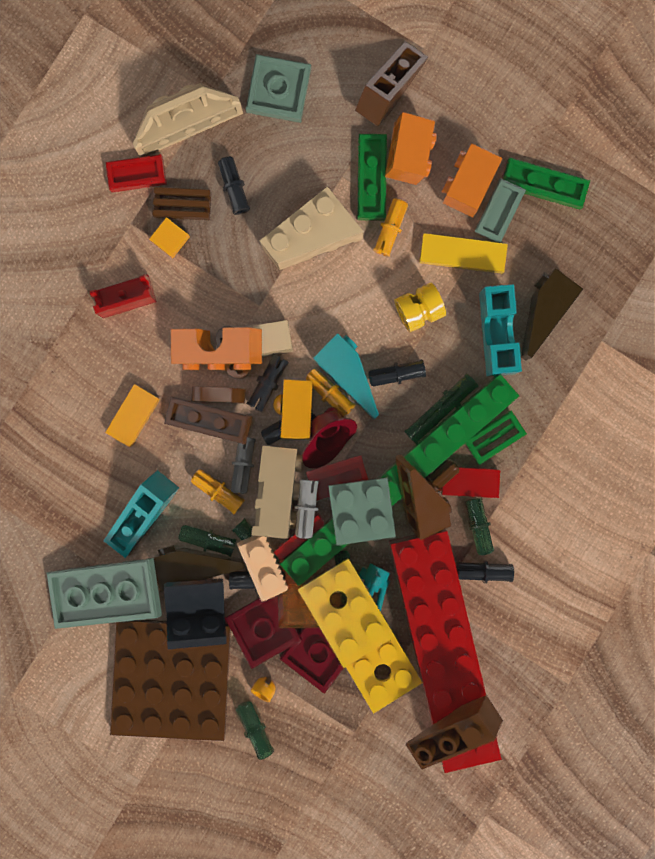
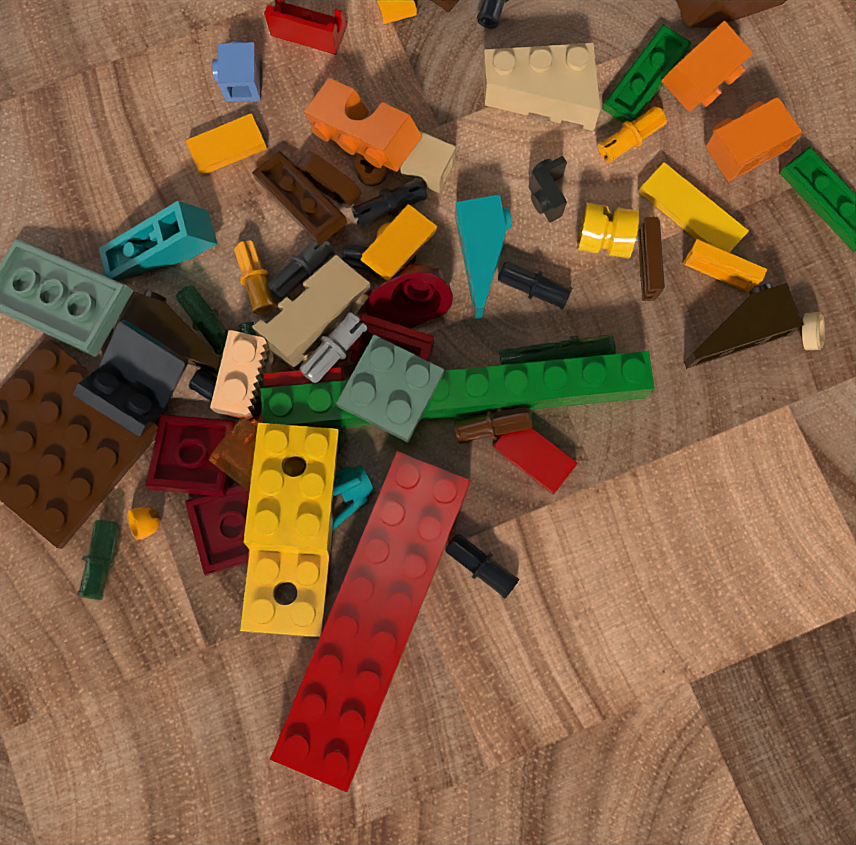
camera: 35 degrees right, 10 degrees down
light orange axle [306,368,356,418] -> none
reddish brown slope [395,454,452,540] -> none
reddish brown slope [405,695,503,770] -> none
clear green axle [464,497,494,555] -> none
green tile [465,410,527,465] -> none
sand green tile [474,178,526,243] -> none
teal arch [479,284,522,377] -> none
none -> medium blue brick [212,41,261,102]
none -> pearl dark grey bracket [528,156,567,223]
none -> reddish brown tile [638,217,665,301]
none -> light orange tile [683,239,767,293]
none -> tan tile [802,312,825,350]

